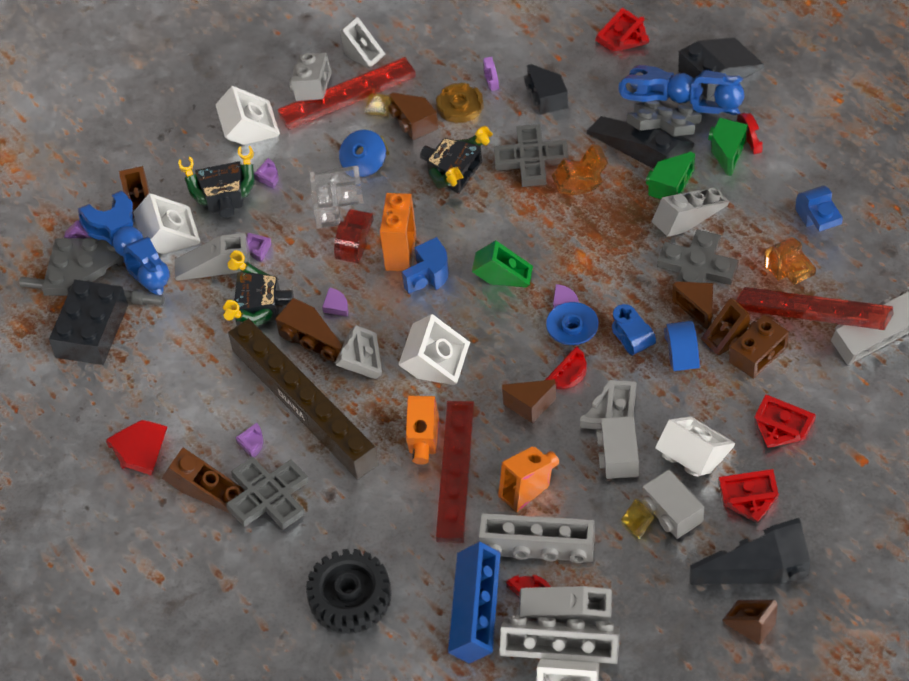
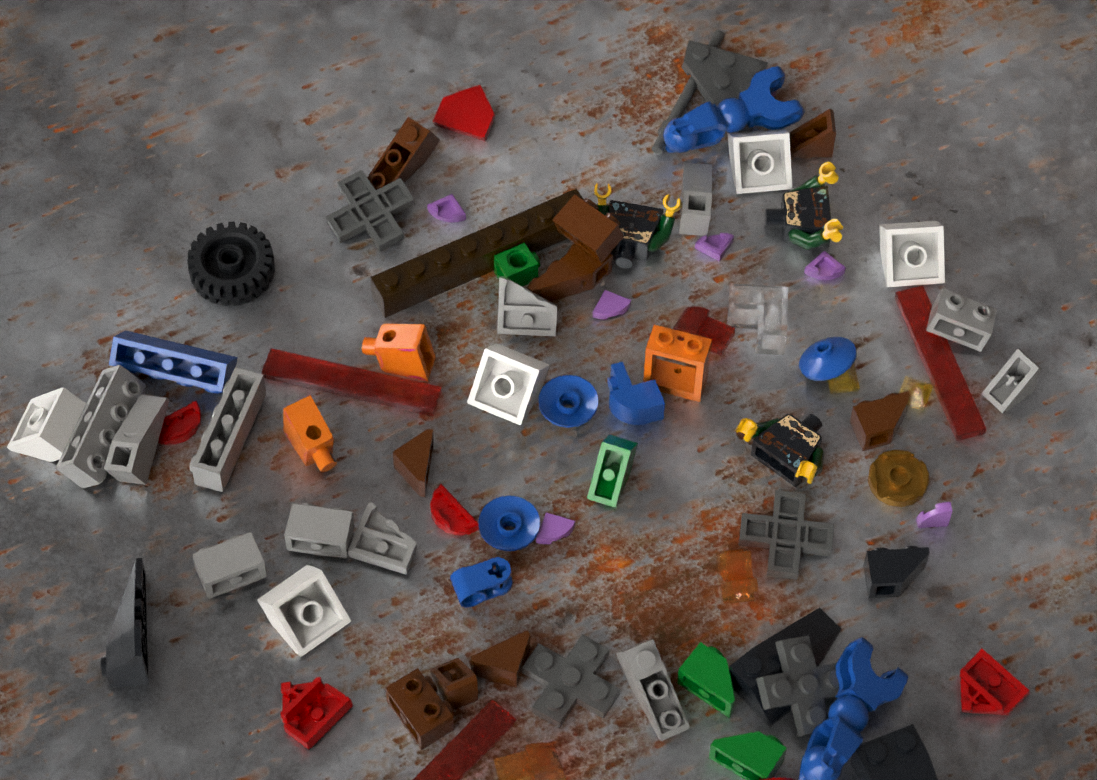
camera: 95 degrees right, 5 degrees up
black brick [49,279,128,365] -> none
clear yellow slope [621,499,655,538] -> none
blue brick [664,321,700,371] -> none
red slope [718,469,779,523] -> none
reddish brown slope [722,600,778,645] -> none
none -> green brick [494,243,541,287]
none -> blue dish [538,375,598,428]
none -> reddish brown brick [552,194,624,263]

